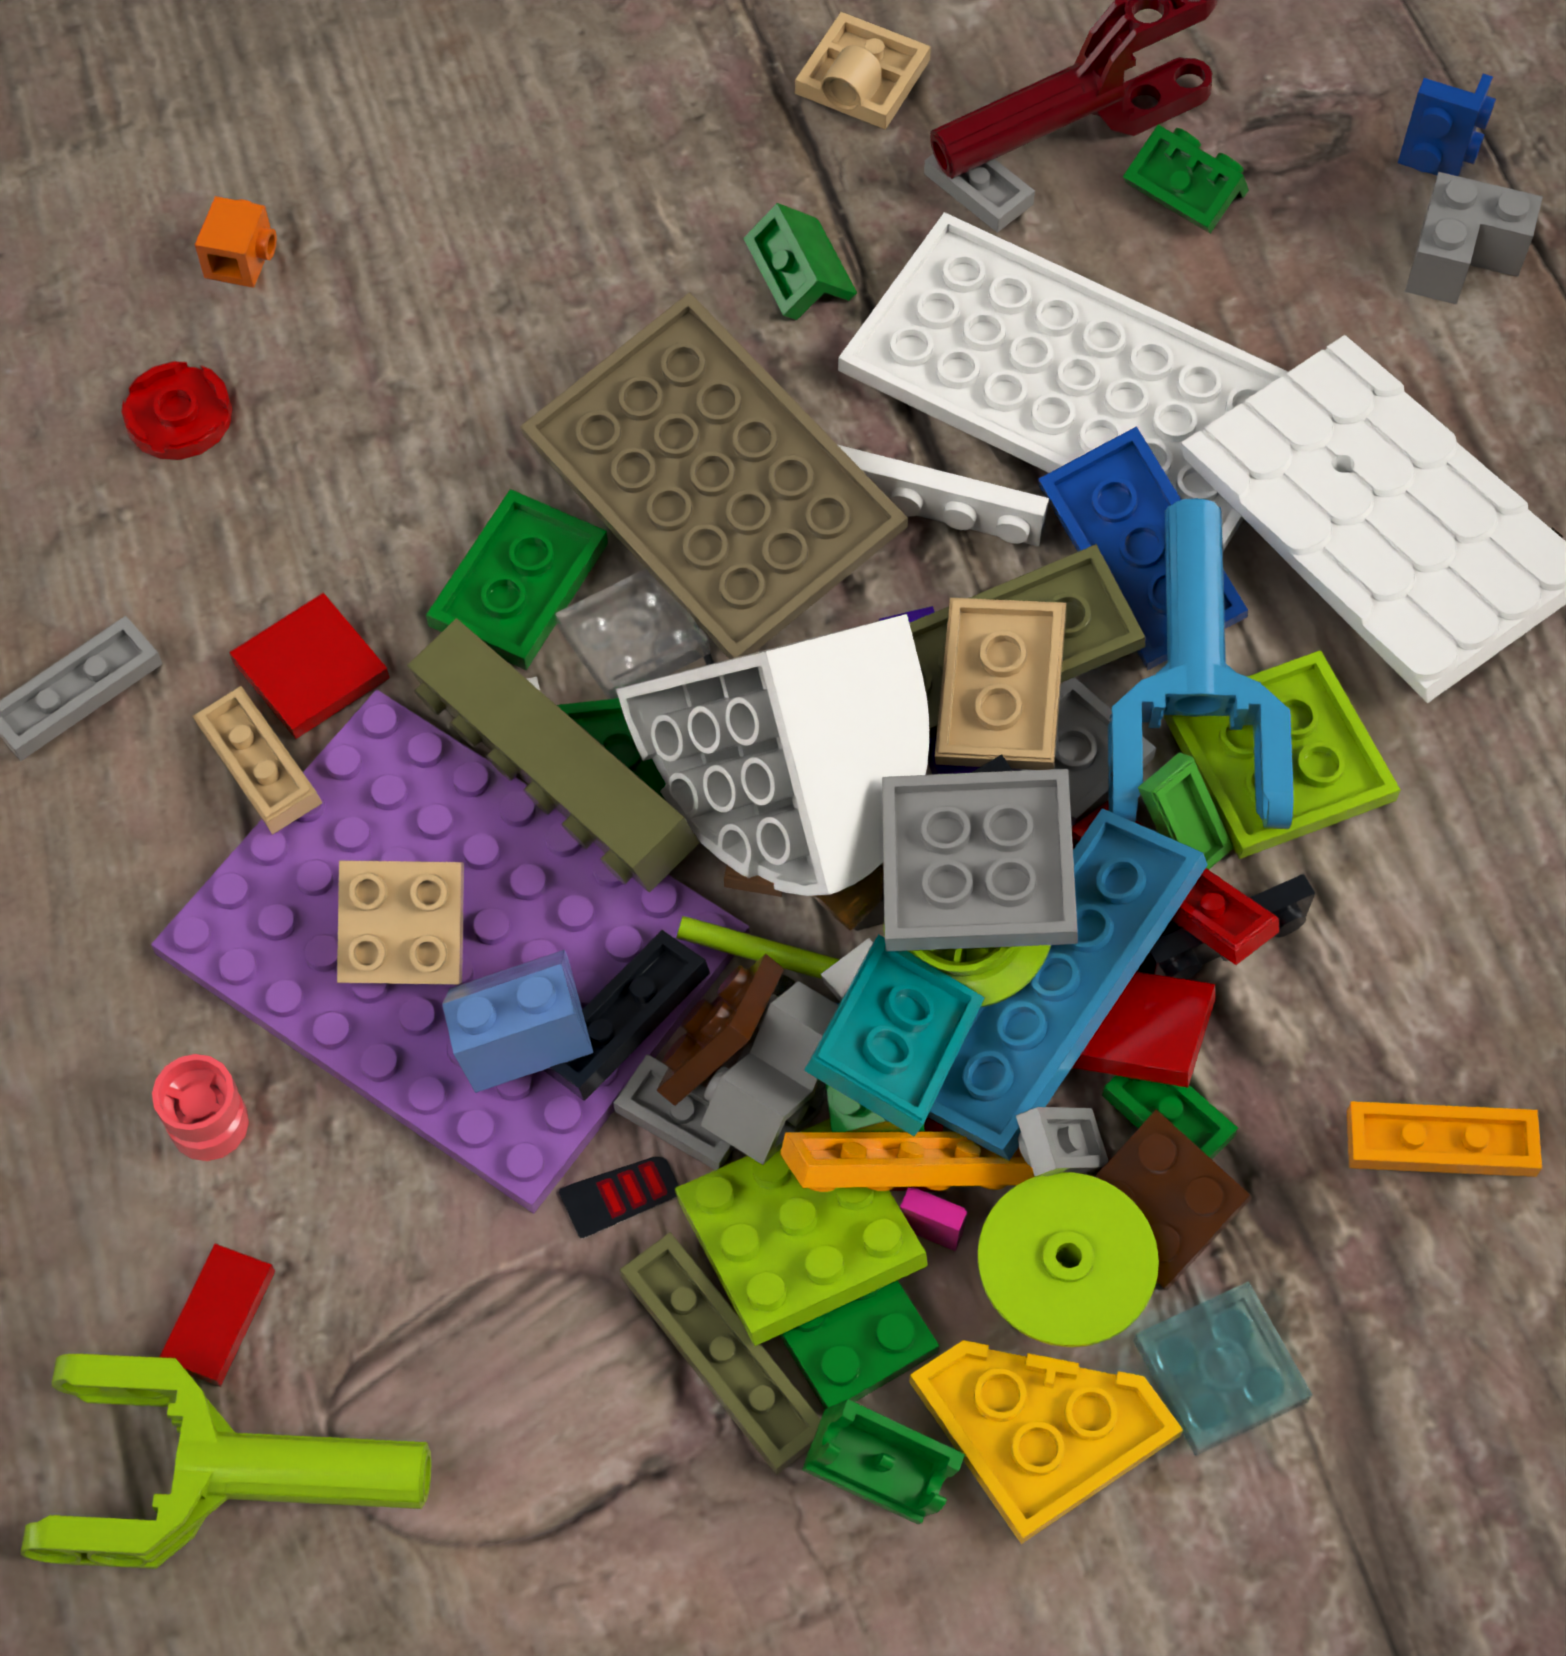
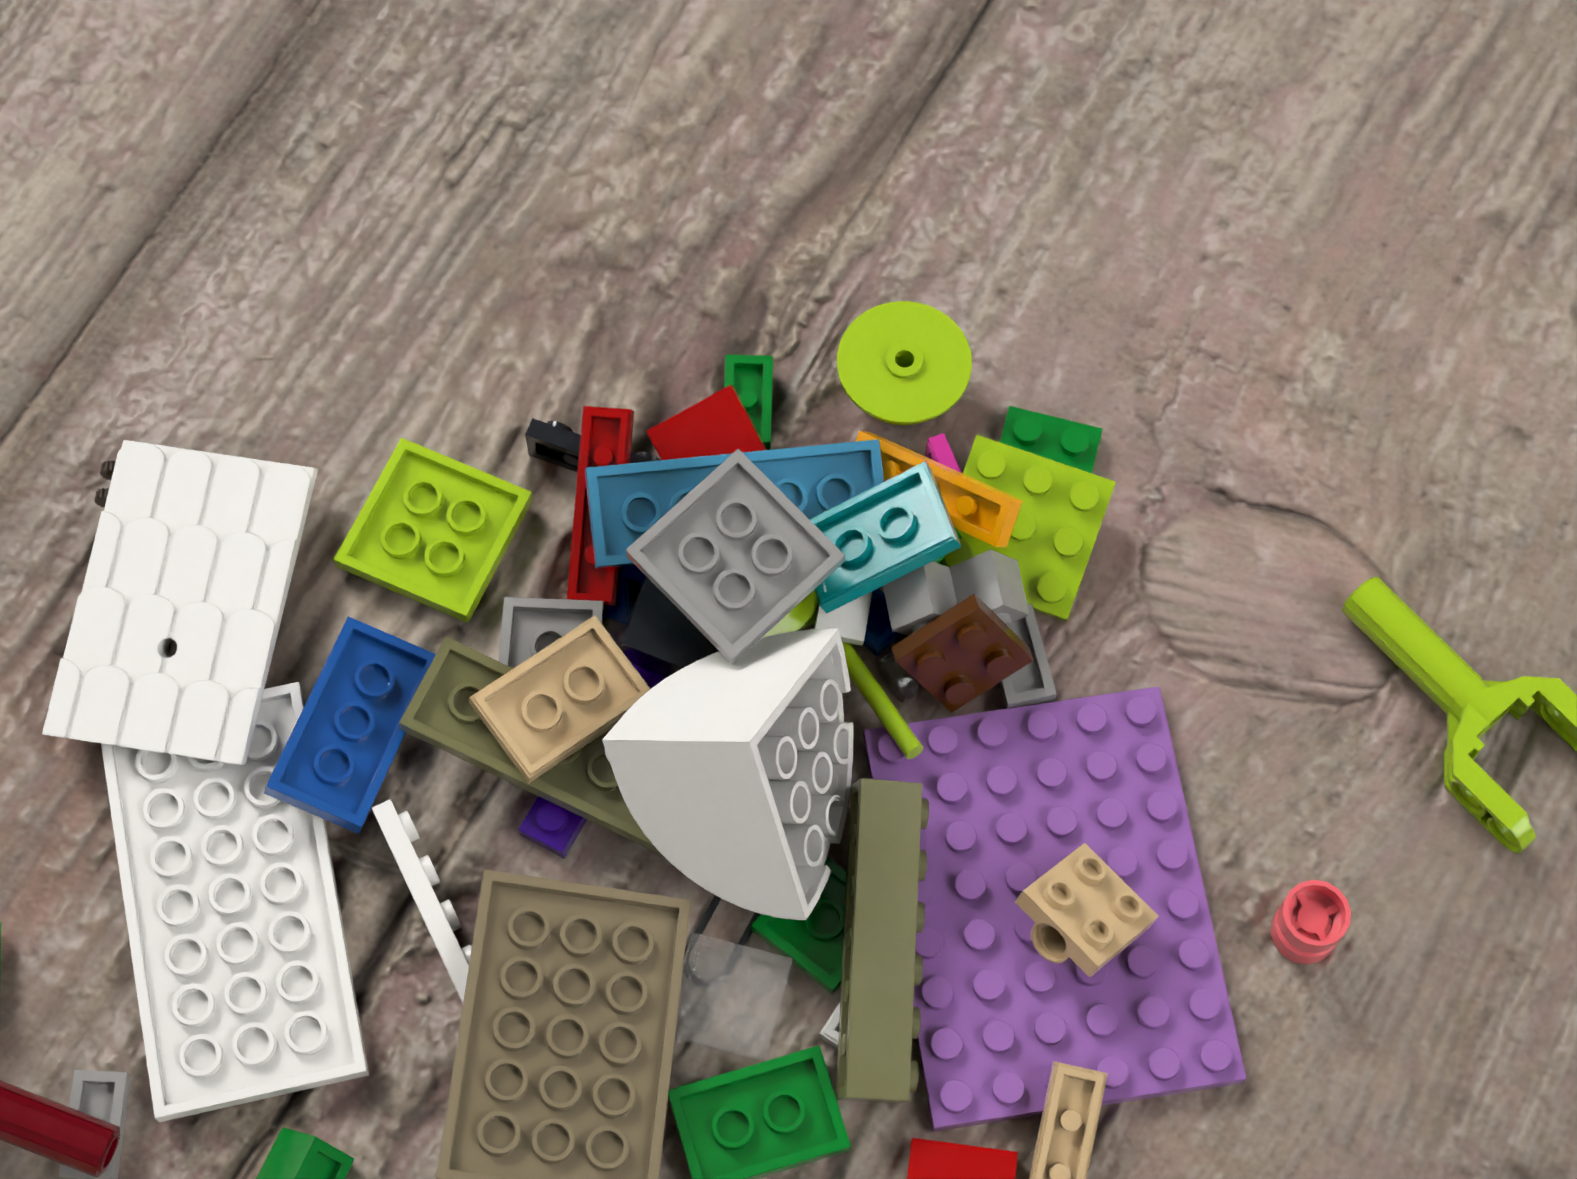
camera: 135 degrees left, 5 degrees up
red tile [159,1243,276,1387] -> none
medium blue slope [442,949,593,1093] -> none
black plate [544,930,710,1101] -> none
black sticker [559,1157,679,1239] -> none
olive plate [620,1232,821,1475] -> none
green hinge [802,1399,965,1524] -> none
yellow plate [909,1340,1183,1544] -> none
light grey plate [1016,1107,1109,1176] -> none
reddish brown plate [1095,1110,1252,1290] -> none
dark azure piece [1108,498,1293,829] -> none
clear light blue plate [1133,1281,1313,1456] -> none
bright green tile [1138,752,1234,870] -> none
light orange plate [1346,1101,1542,1177] -> none

